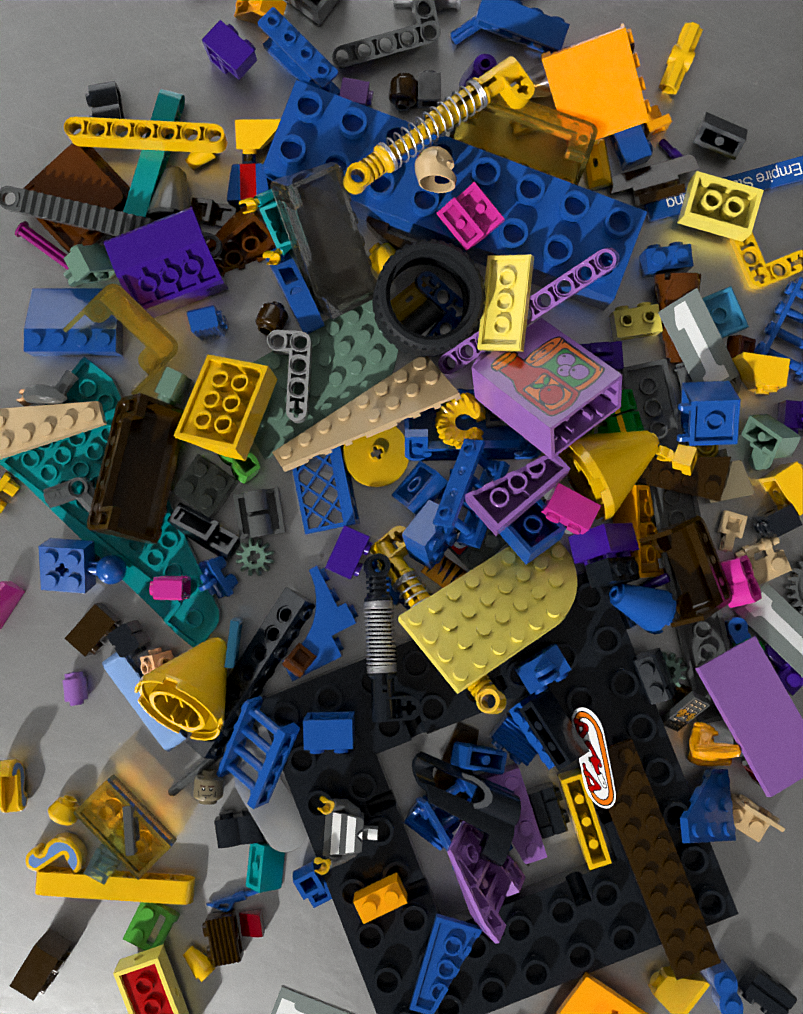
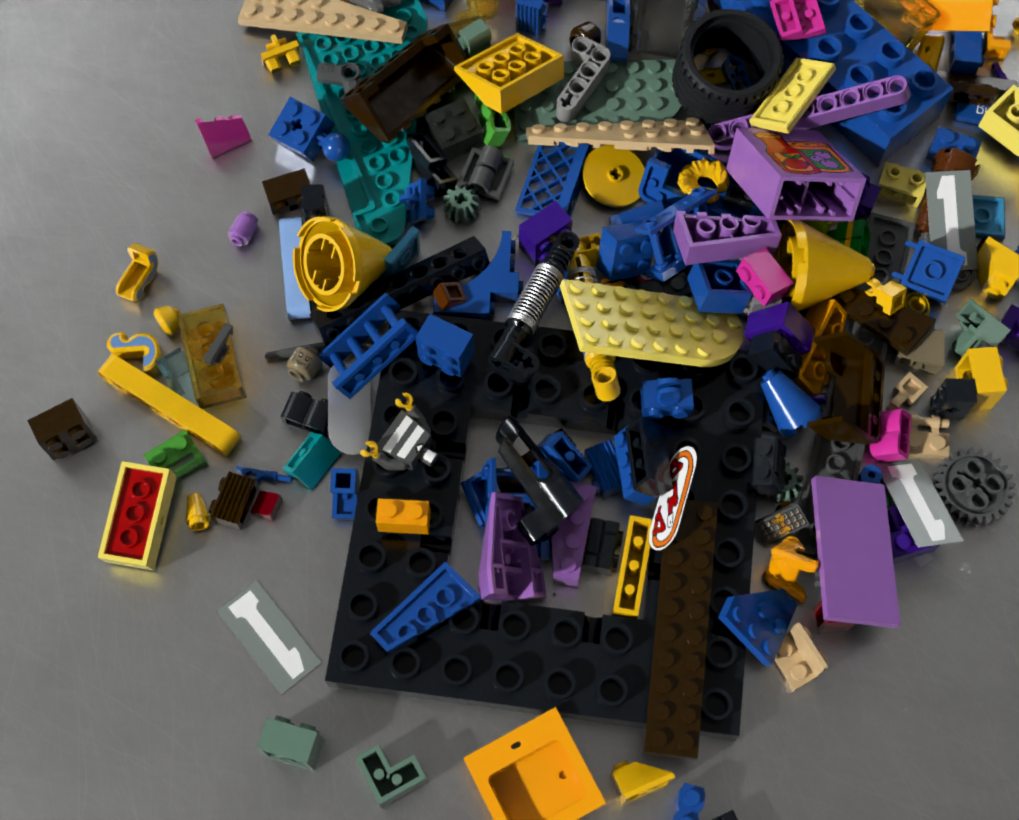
camera: 30 degrees right, 20 degrees down
dark pink brick [149,576,191,600] -> none

